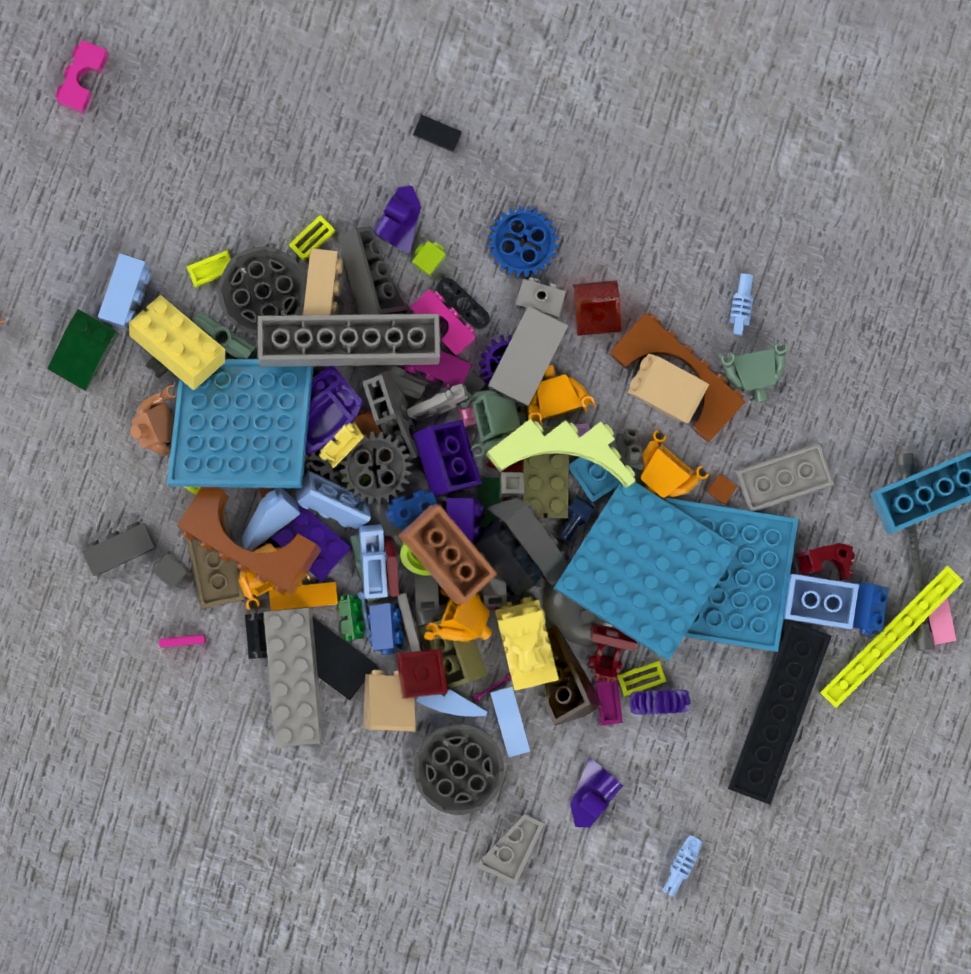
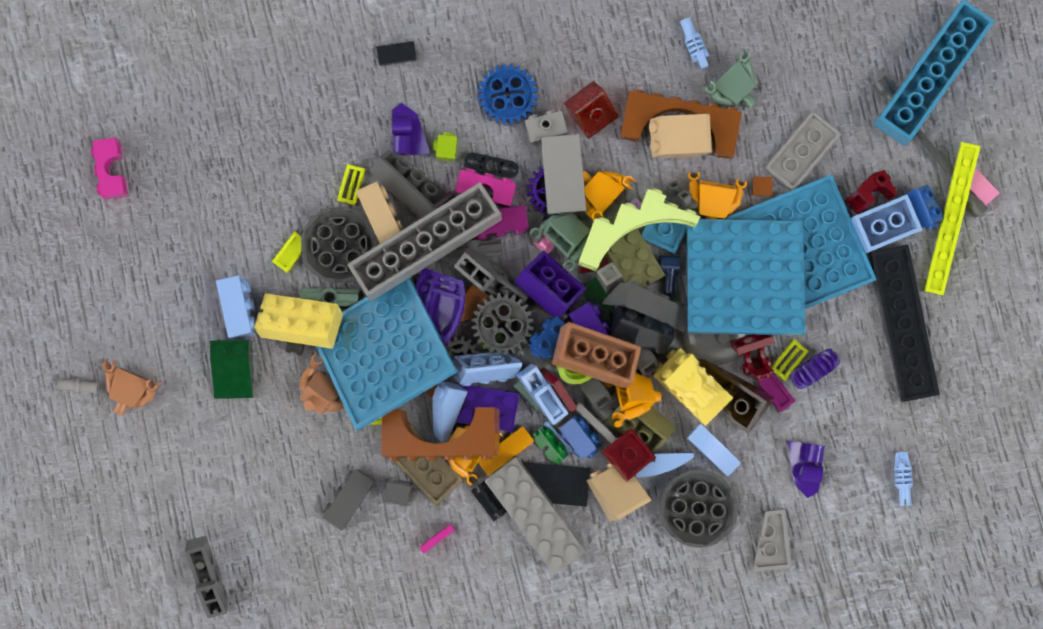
camera: 30 degrees left, 0 degrees up
light yellow hinge [319,422,364,468] -> none
light grey hinge [407,384,469,423] -> none
magenta hinge [473,673,512,702] -> none

